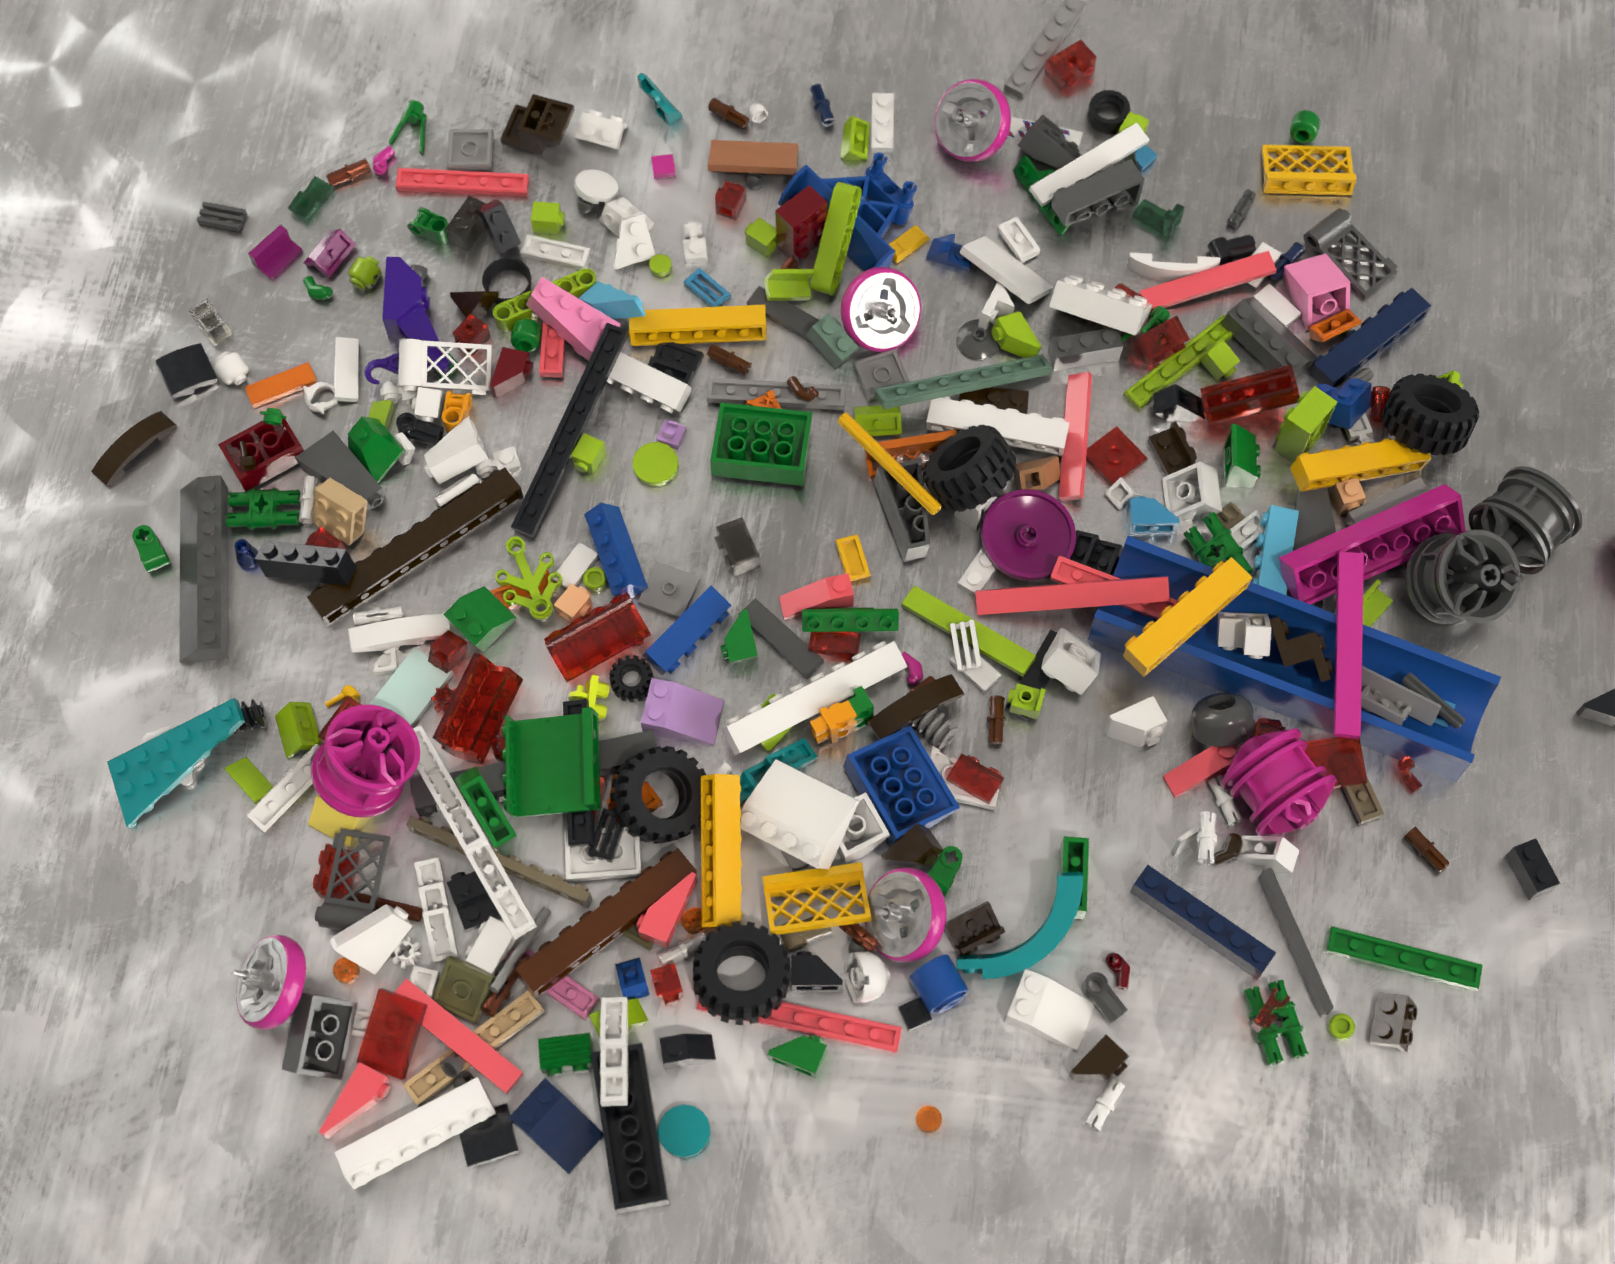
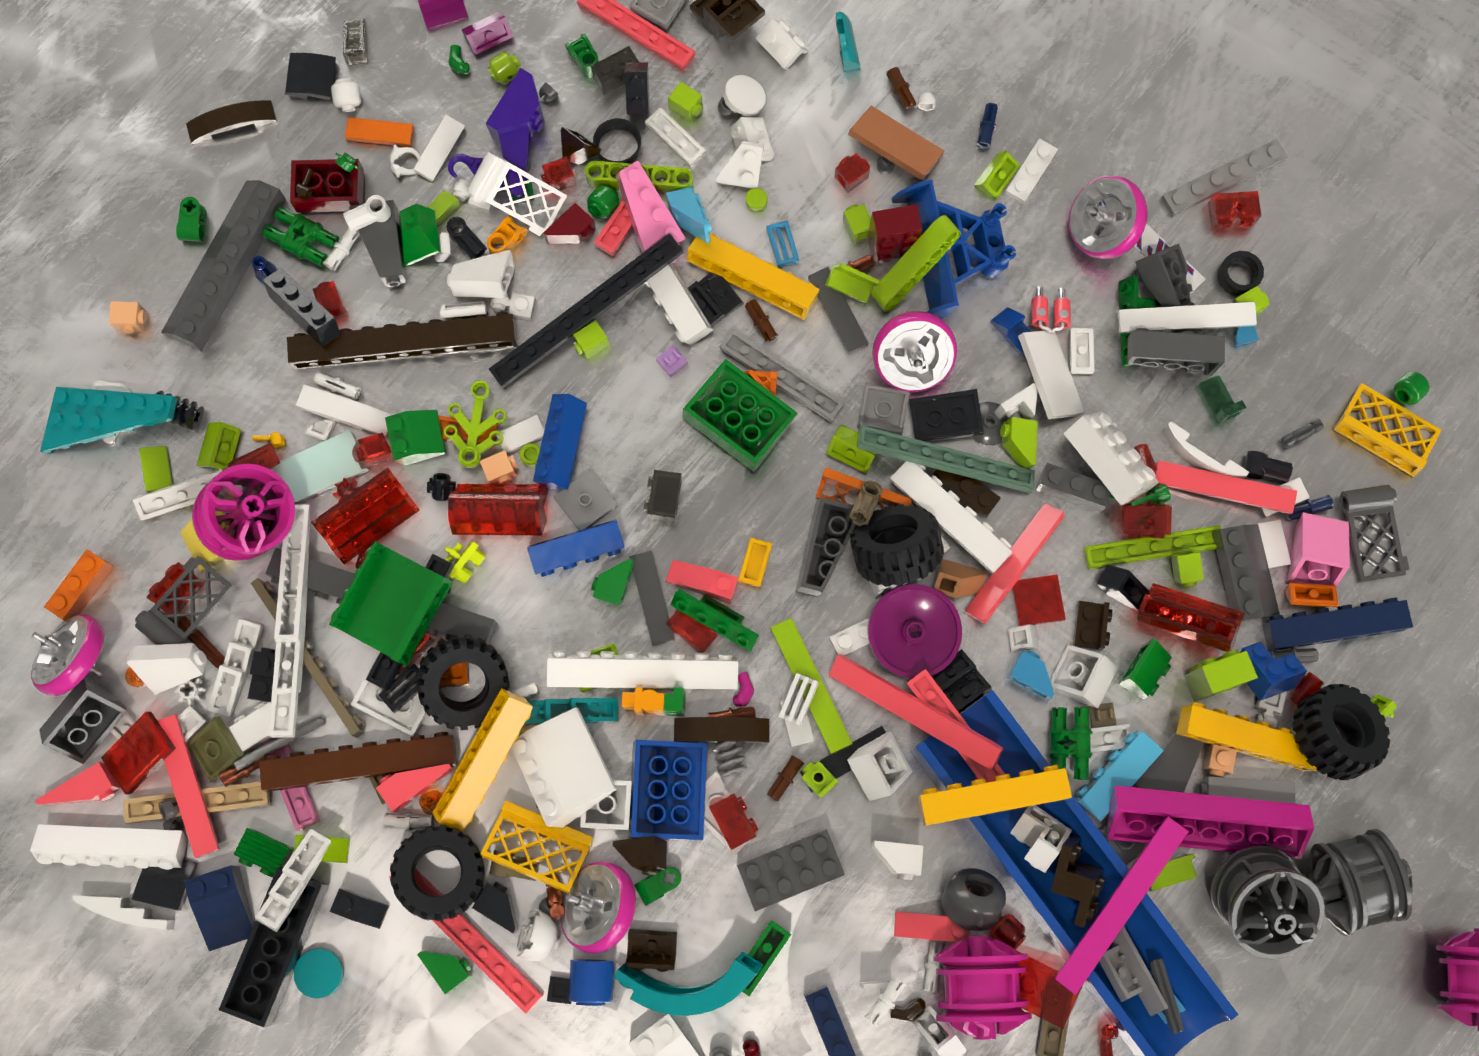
camera: 30 degrees right, 10 degrees up
tan brick [312,478,367,546] -> none
white brick [411,387,444,423] -> none
green brick [454,766,517,848] -> none
black tyre [609,655,654,702] -> none
blue slope [615,957,649,1000] -> none
lime tile [632,442,679,487] -> none
lavender slope [641,678,724,746] -> none
clear red brick [650,963,684,1006] -> none
dark pink tile [651,154,676,179] -> none
white plate [683,221,708,264] -> none
reddish brown arm [787,376,819,402] -> none
sand green brick [806,313,859,370] -> none
yellow axle [838,412,942,515] -> none
yellow tile [889,224,930,264] -> none
none -> orange brick [44,549,115,621]
none -> white slope [72,895,175,930]
none -> light nougat brick [108,301,147,334]
none -> white piece [343,195,391,232]
none -> black gear [427,473,456,501]
none -> dark grey brick [737,829,845,911]
none -> dark tan piece [849,480,883,526]
none -> black tile [909,389,984,443]
none -> coral piece [1031,286,1071,335]

